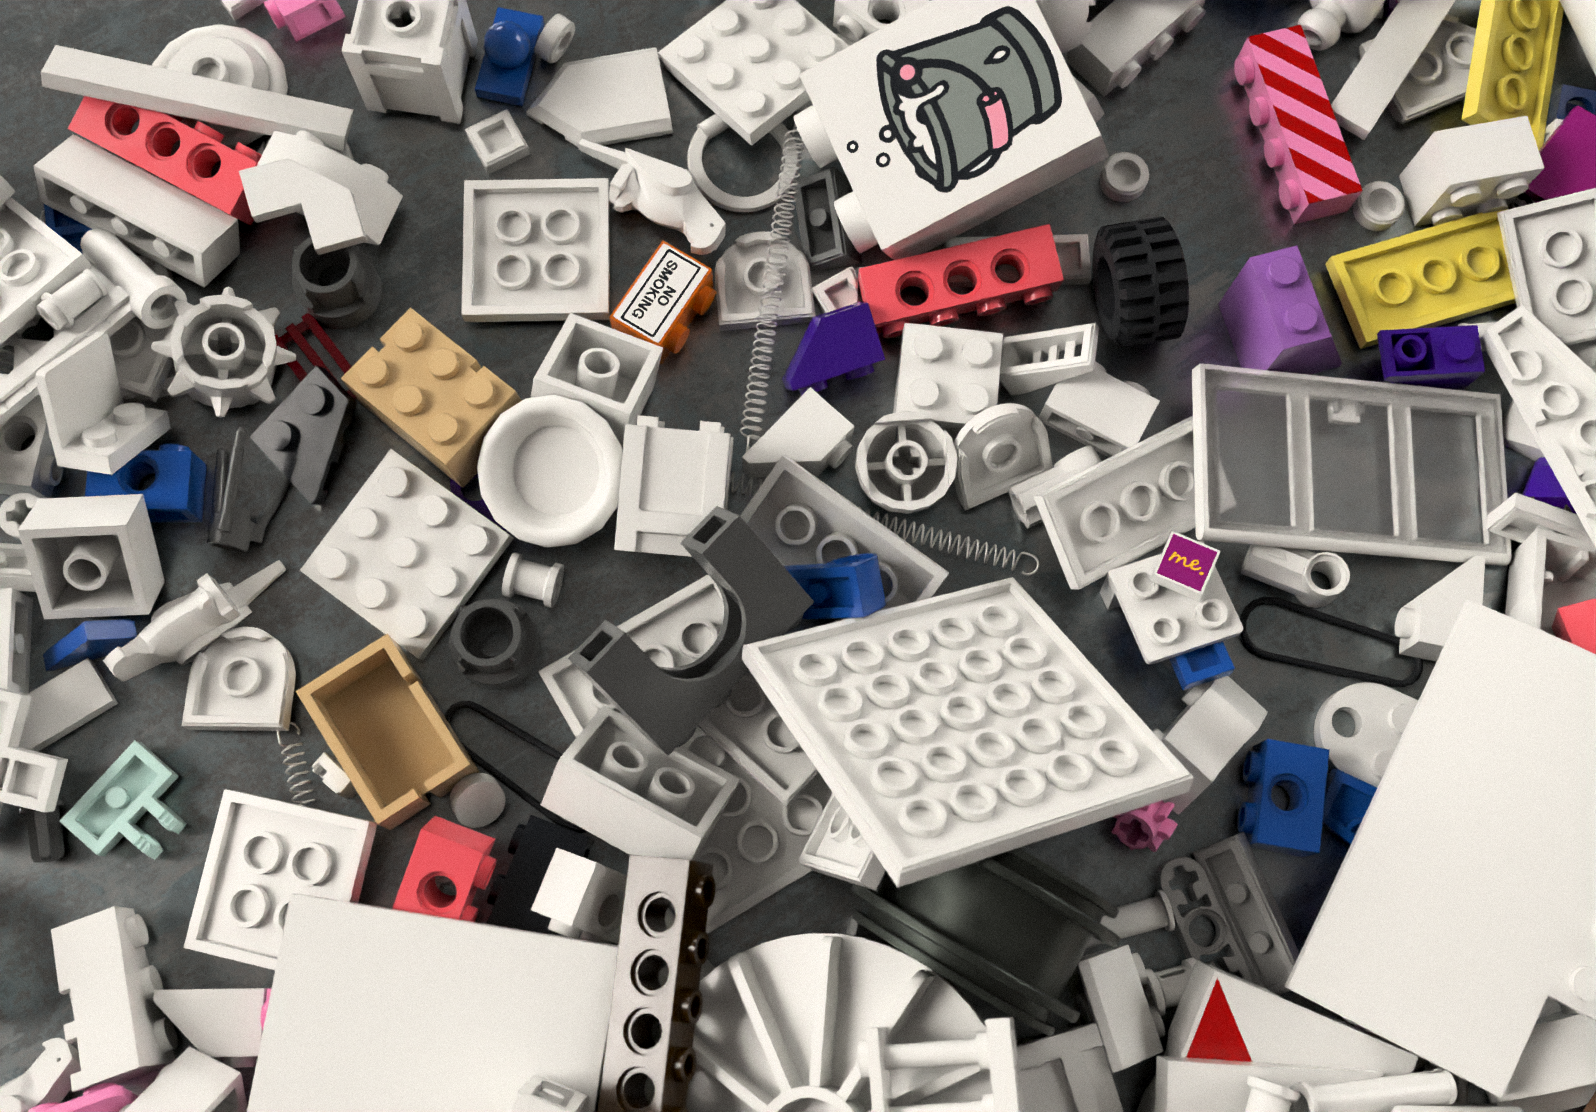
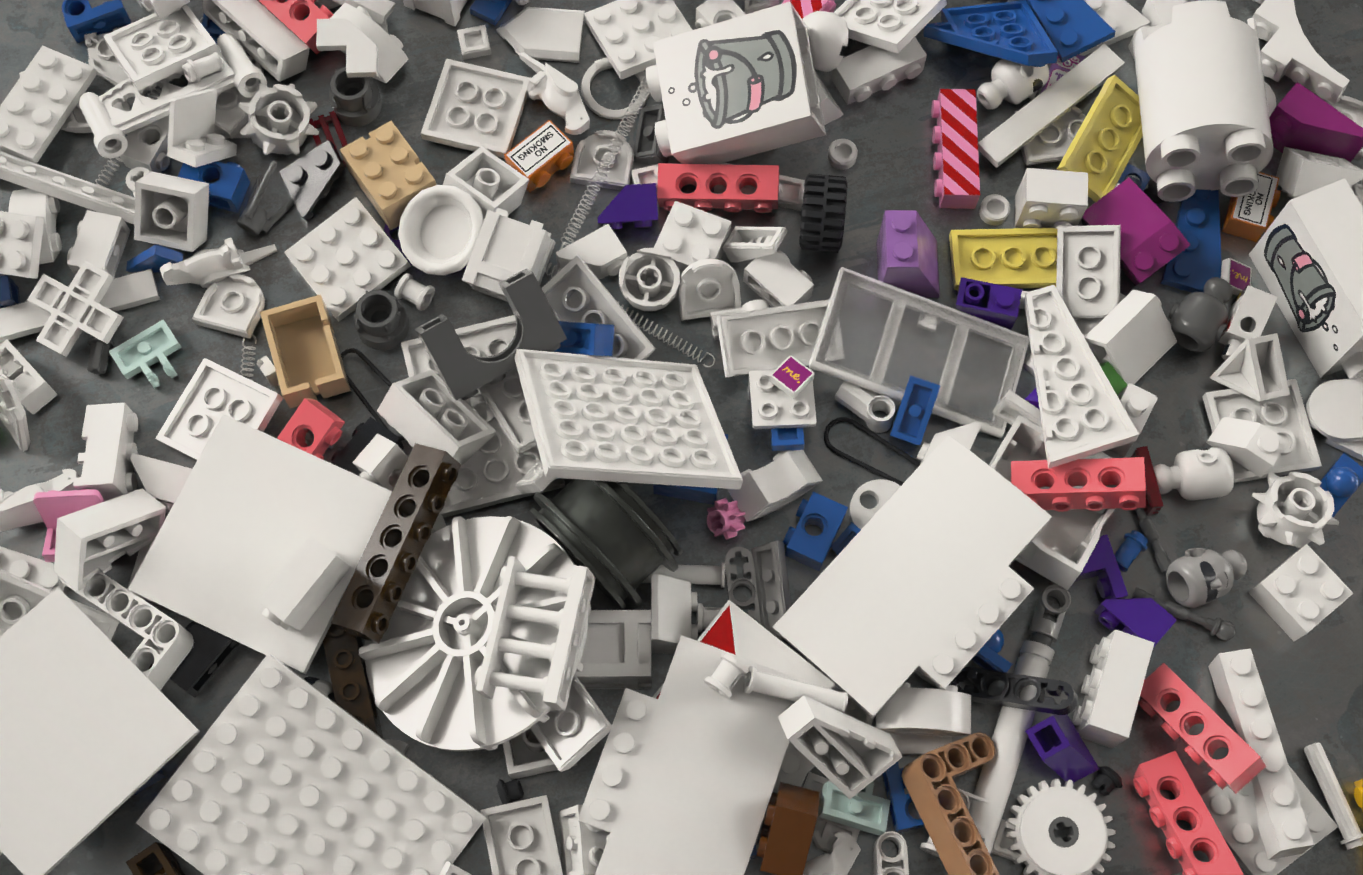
camera: 20 degrees right, 5 degrees down
white tile [449,773,506,828] -> none
none -> blue plate [890,375,941,445]

